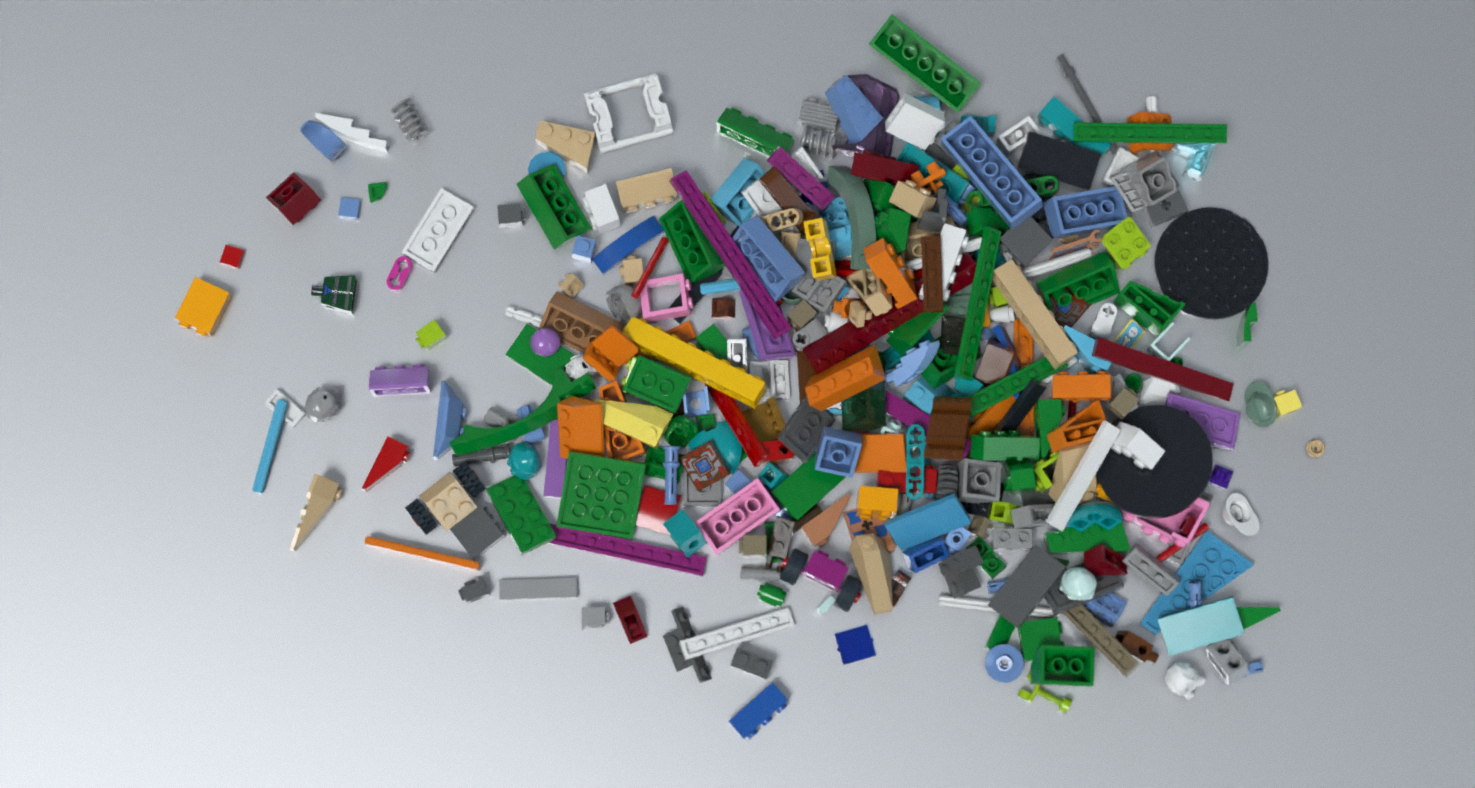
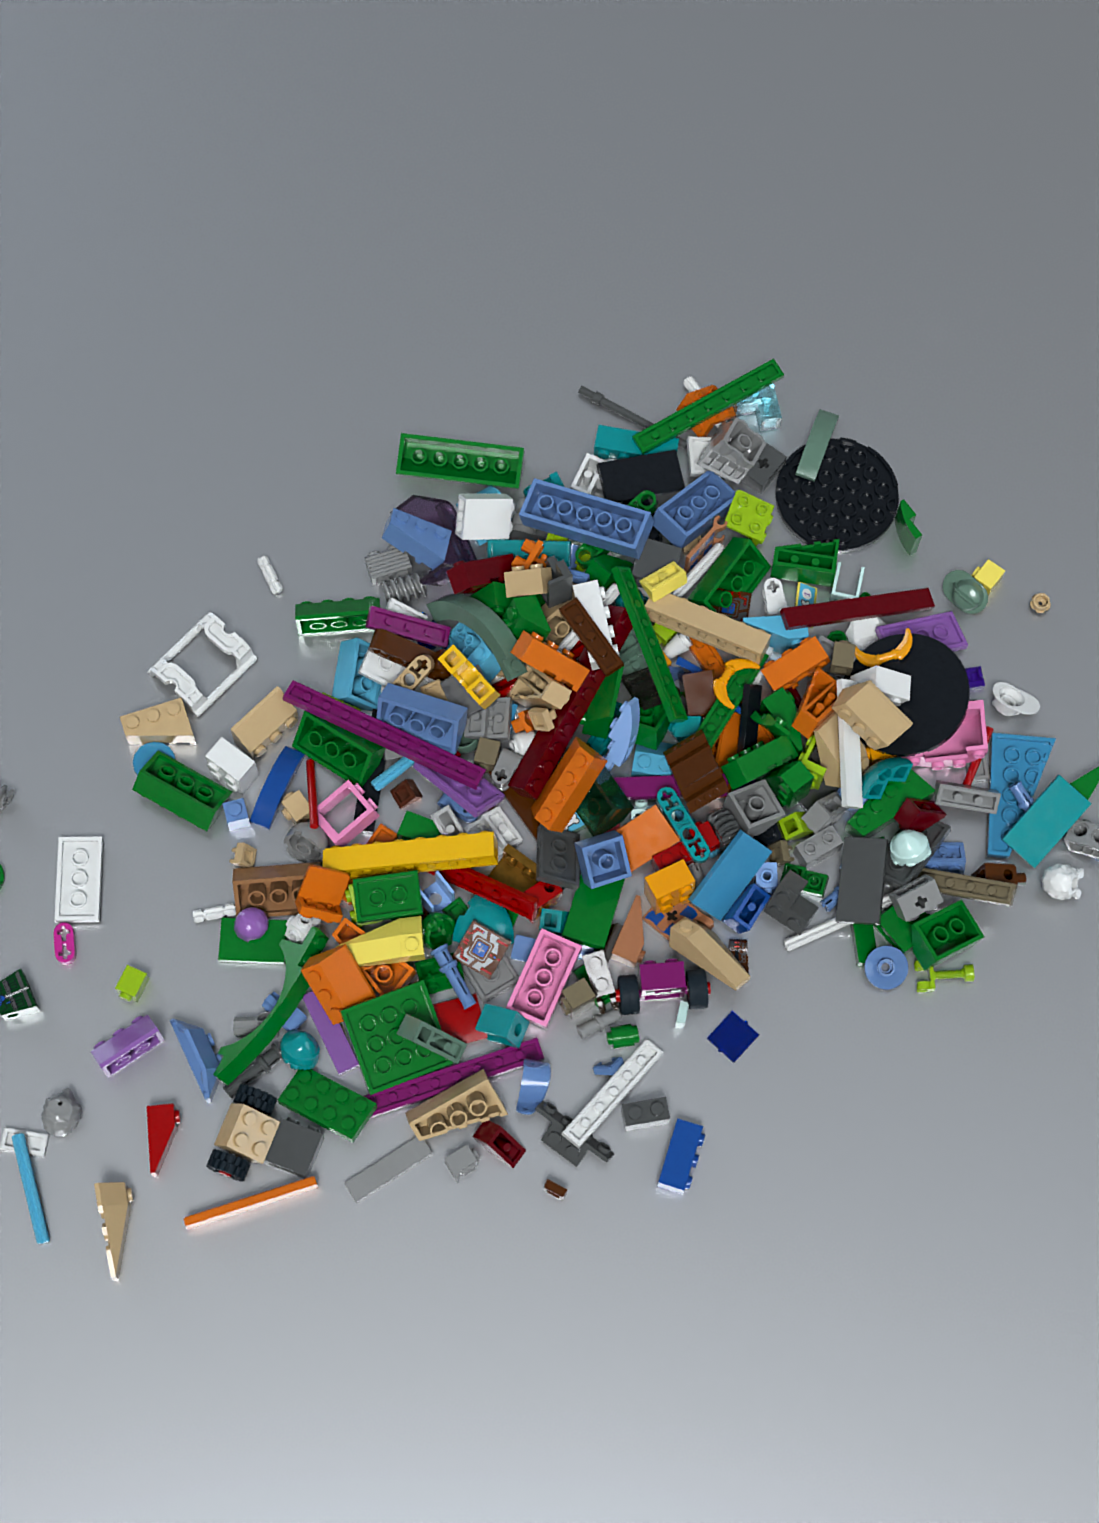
camera: 30 degrees left, 10 degrees down
dark grey brick [458,576,490,604] -> none
dark grey brick [497,203,526,228] -> none
dark red tile [1176,515,1202,538] -> none
none -> white axle [257,556,283,595]
none -> sand green slope [397,1014,467,1064]
none -> tan wedge [405,1069,508,1141]
none -> medium blue piece [516,1058,551,1115]
none -> reddish brown tile [543,1179,567,1200]
none -> medium blue tile [593,1057,624,1075]
none -> light yellow slope [640,561,687,602]
none -> light orange piece [713,658,760,710]
none -> green slope [750,710,791,736]
none -> sand green slope [795,409,839,482]
none -> tan slope [832,680,913,750]
none -> light orange piece [855,628,913,667]
none -> light grey brick [888,874,944,922]

